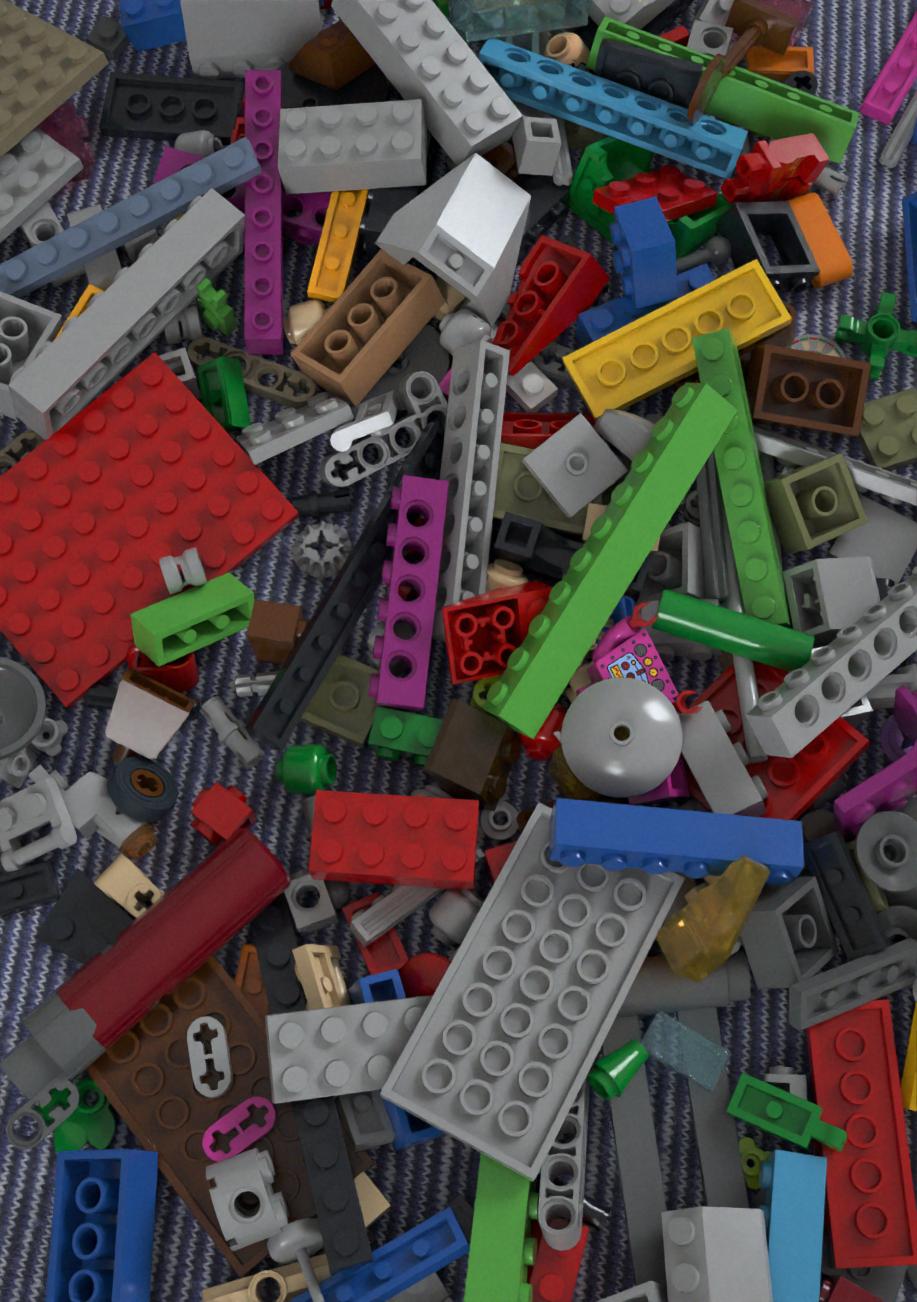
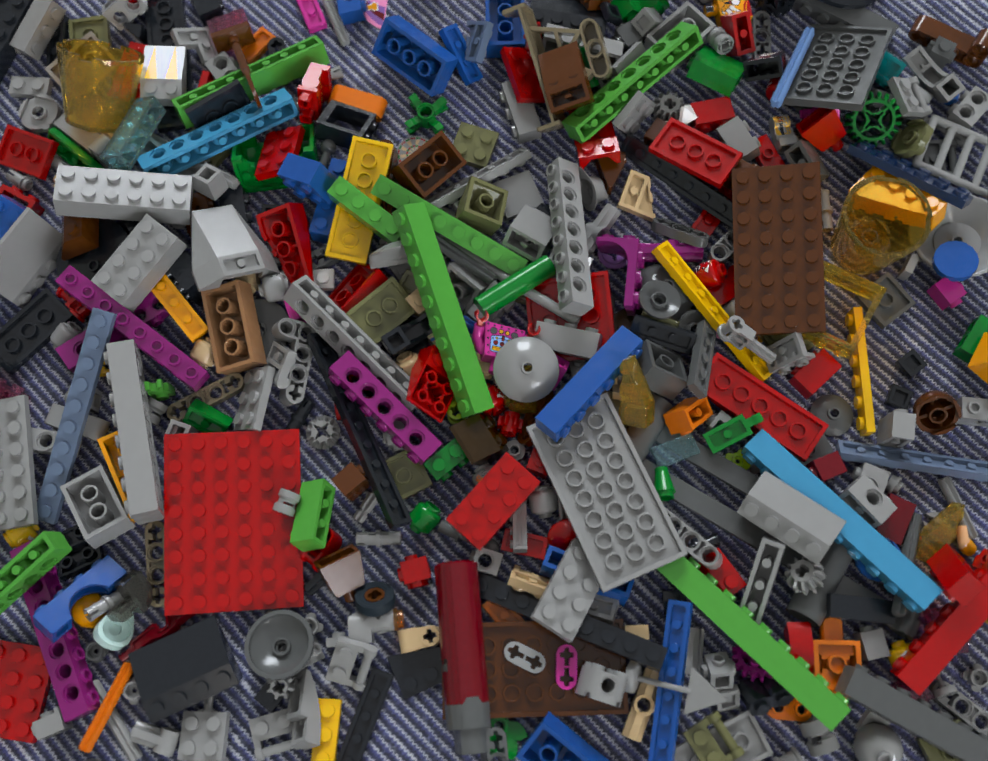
camera: 50 degrees left, 5 degrees up
light grey plate [522,413,628,519] -> none
light nougat head [543,32,590,72] -> none
none -> bright green brick [327,176,401,244]
none -> red gear [497,411,524,437]
none -> orange brick [663,396,713,436]

